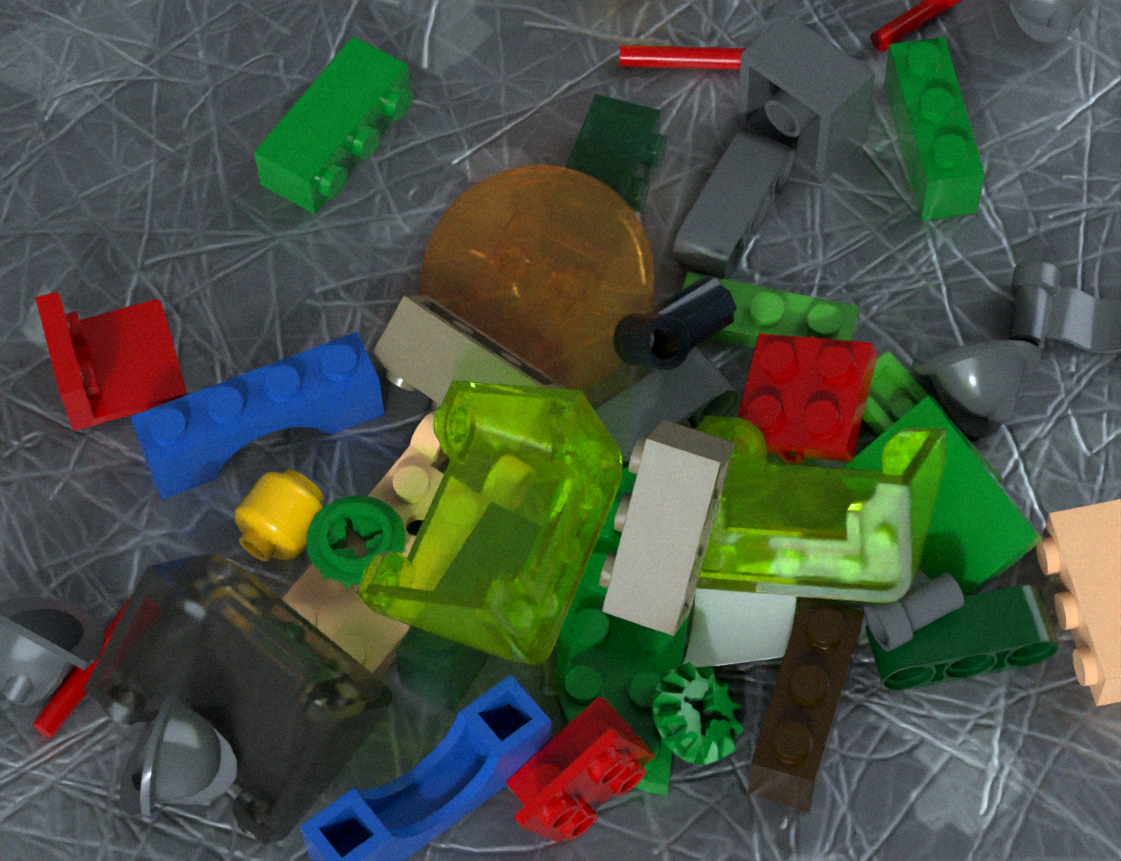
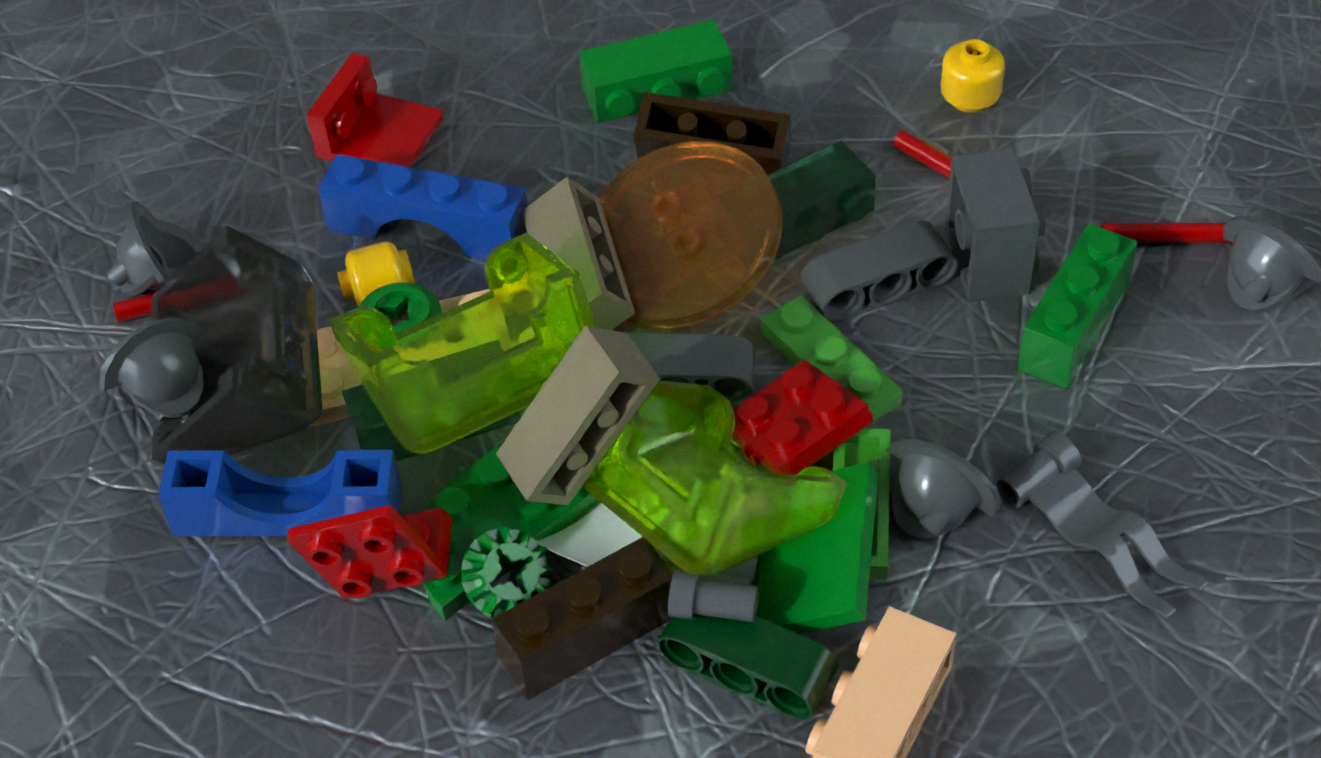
camera: 40 degrees right, 10 degrees down
black piece [613,276,737,370] -> none
none -> dark brown brick [634,92,791,185]

